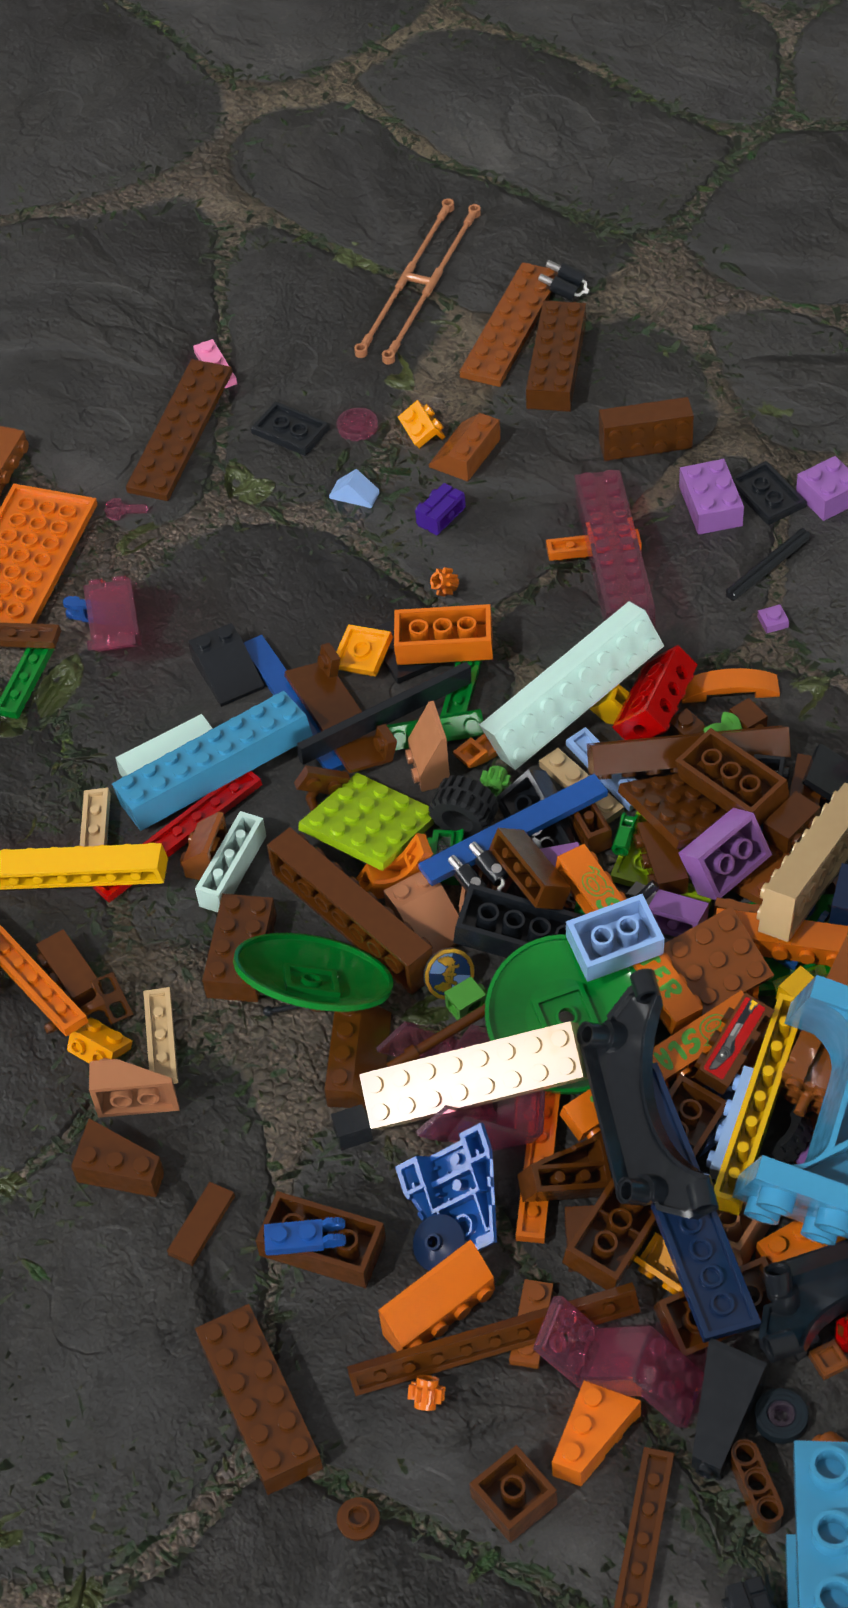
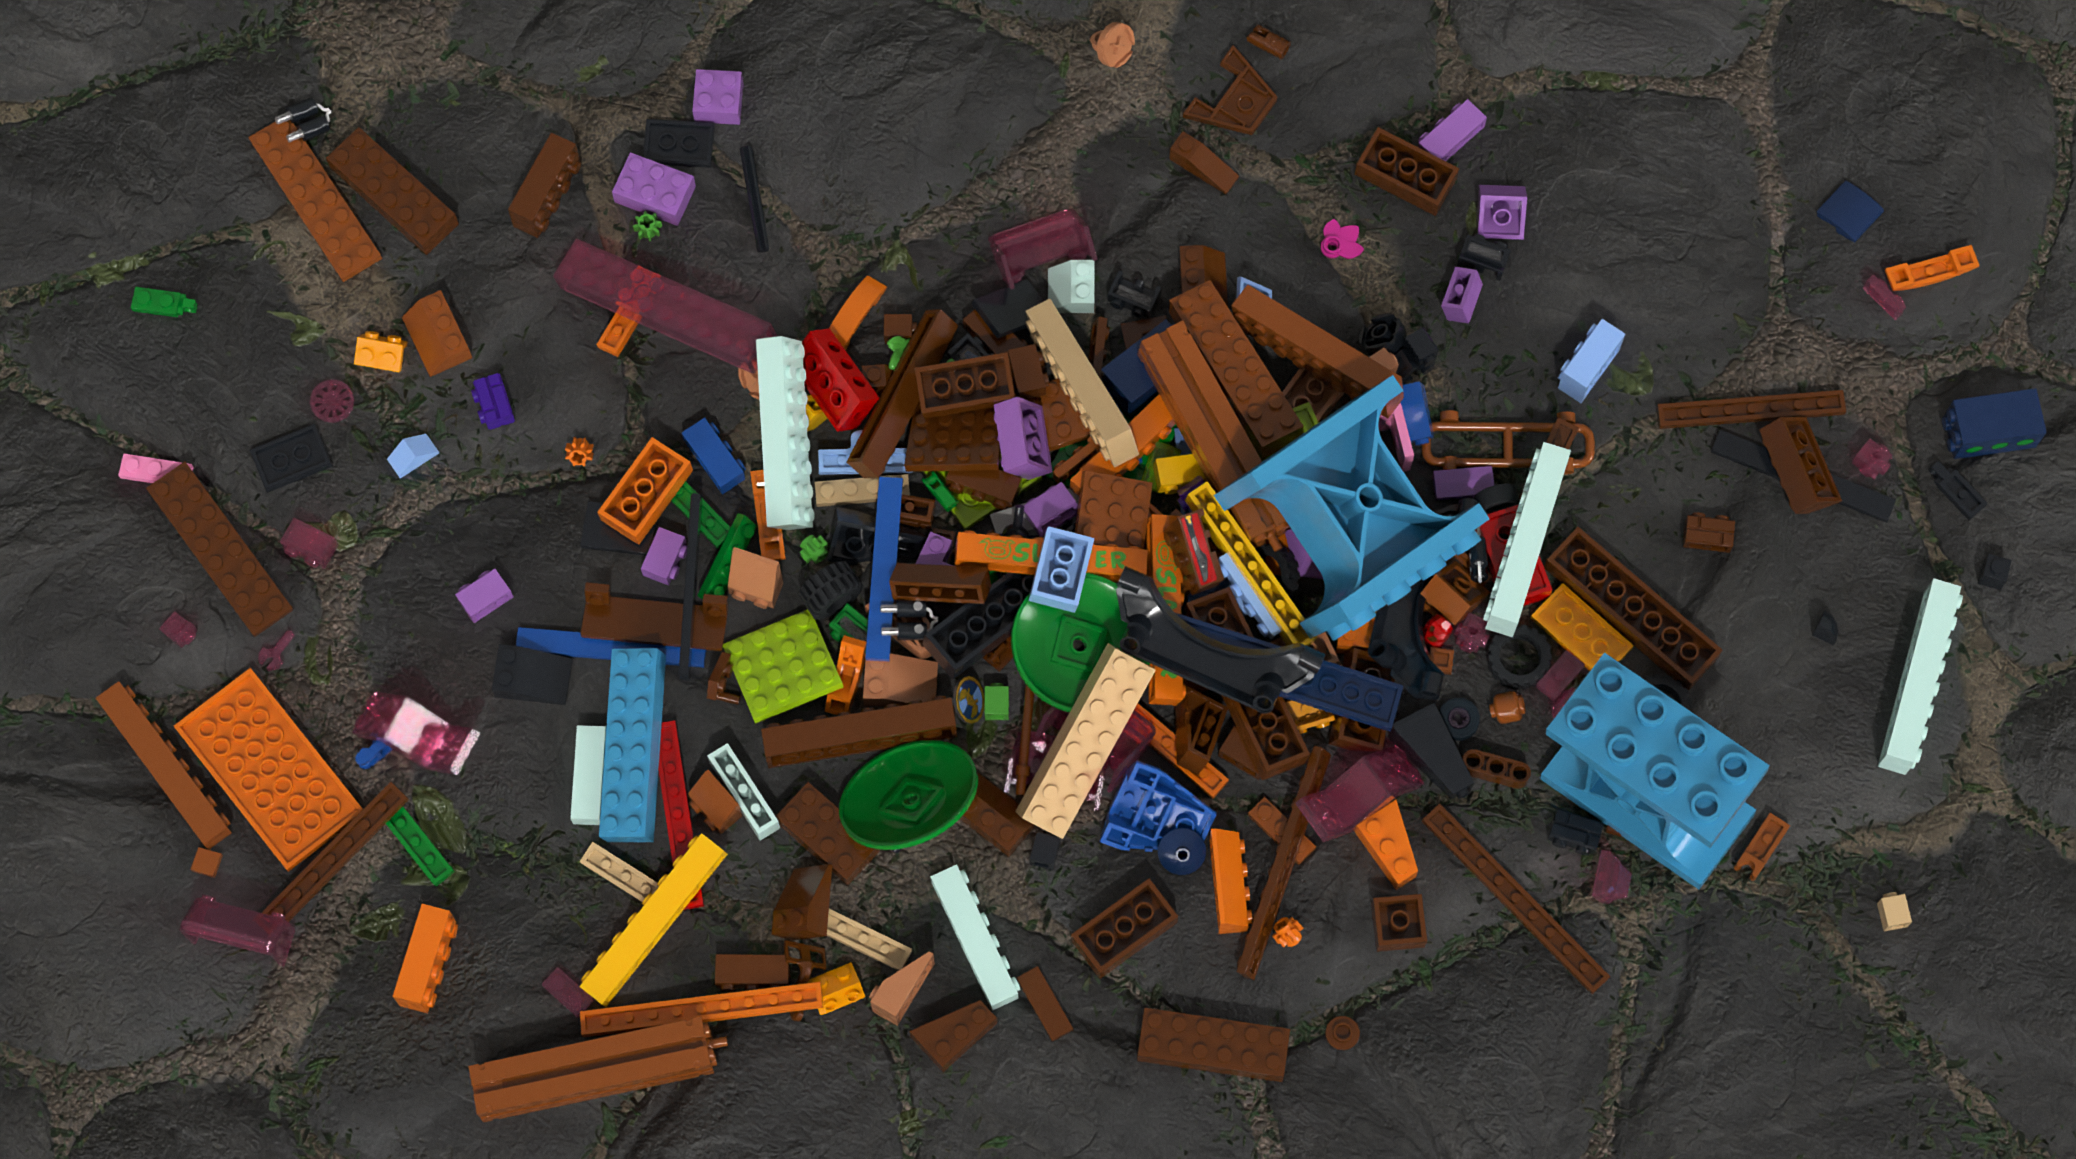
camera: 60 degrees left, 20 degrees up
blue hinge [264,1217,346,1256] -> none
light orange plate [336,624,393,677] -> none
nougat bar [354,198,481,365] -> none
medium lavender plate [757,604,789,634] -> none
none -> green hinge [131,287,198,317]
none -> clear pink bracket [159,611,198,648]
none -> clear pink brick [280,518,339,569]
none -> medium lavender brick [455,569,513,623]
none -> bright green gear [633,211,662,241]
none -> medium lavender brick [641,527,687,586]
none -> blue brick [681,418,746,494]
none -> reddish brown slope [771,864,832,941]
none -> light aqua brick [930,864,1021,1011]

